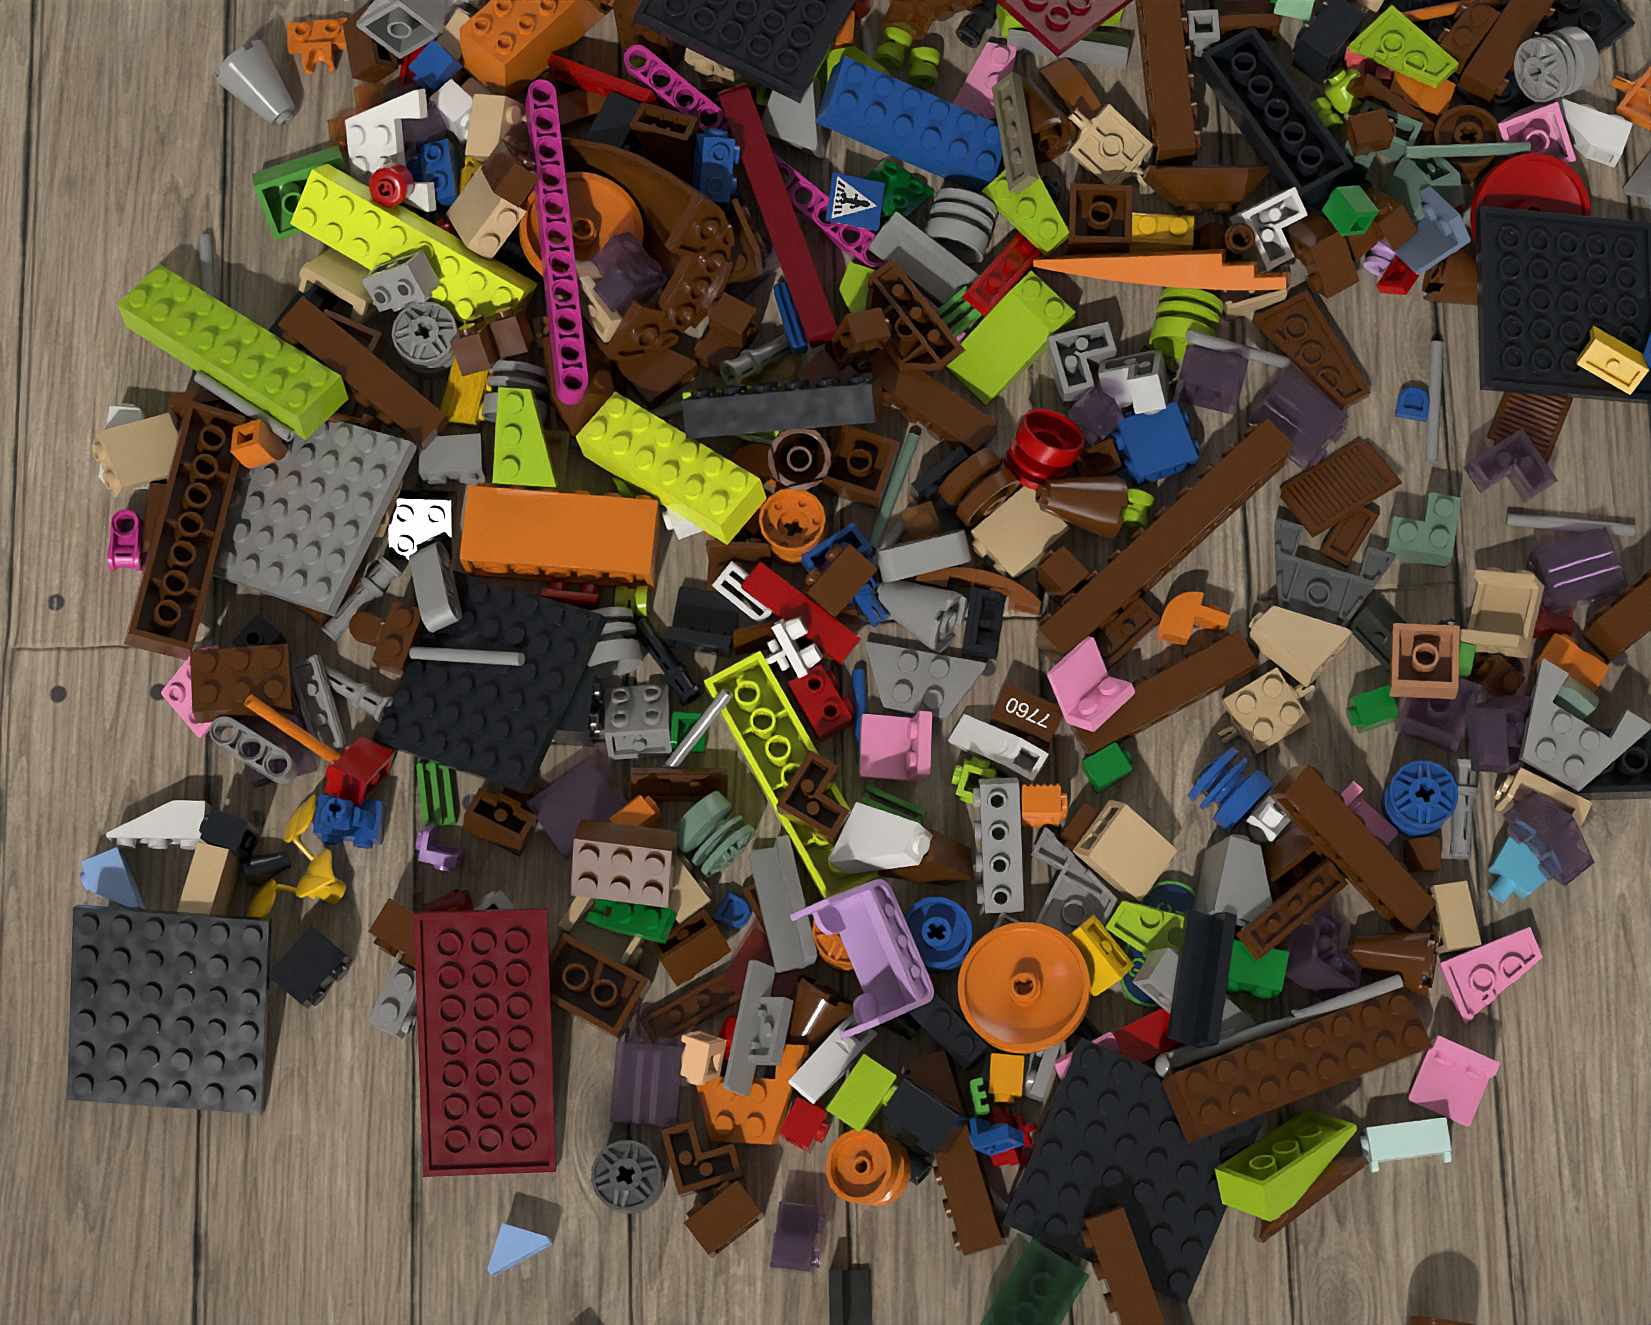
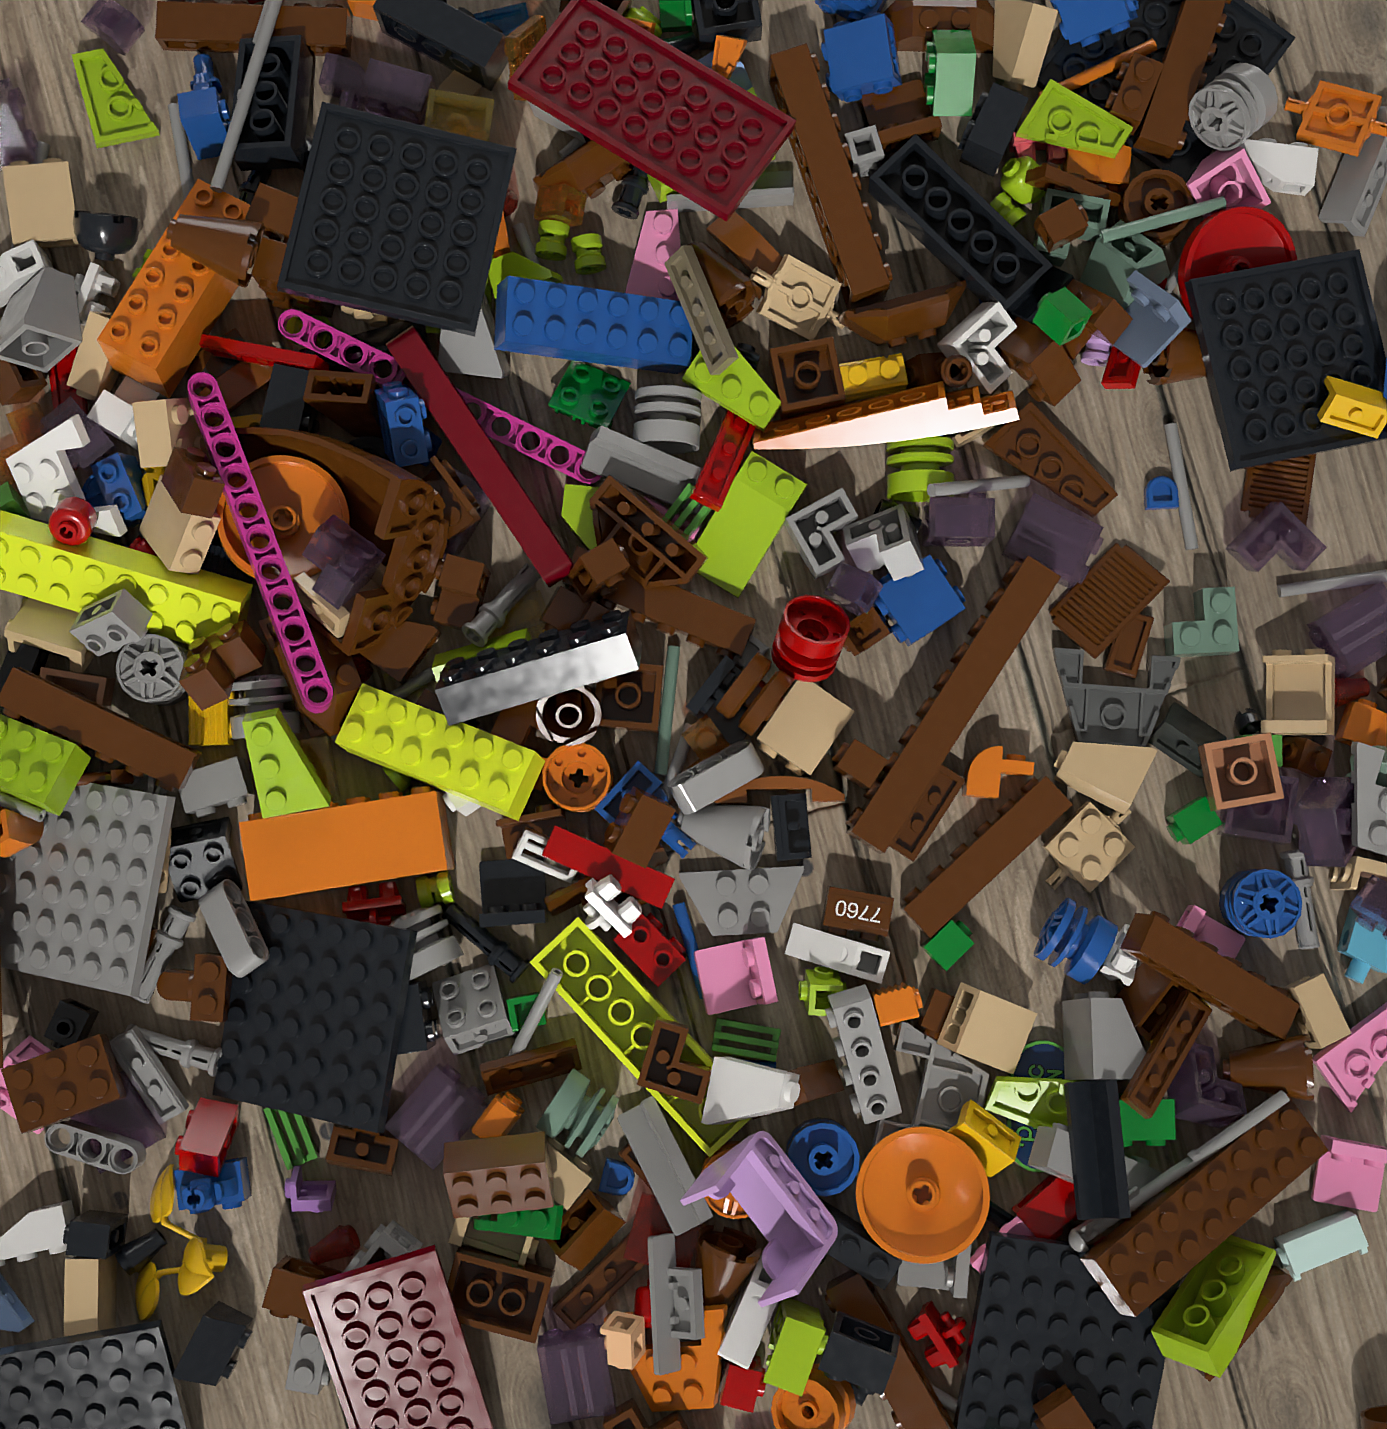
camera: 20 degrees left, 10 degrees up
orange piece [244,695,341,763] -> none
blue brick [409,39,463,92] -> none
light grey bar [409,646,525,666] -> none
blue axle [773,282,808,355] -> none
blue sticker [826,172,885,231] -> none
bright green tile [968,1078,990,1118] -> none
blue bracket [969,1116,1025,1156] -> none
light orange brick [988,1053,1024,1104] -> none
reddish brown cone [1035,475,1128,538] -> none
bright pink bracket [1047,636,1135,732] -> none
lime wheel [1119,489,1155,530] -> none
reddish brown slope [1403,836,1441,872] -> none

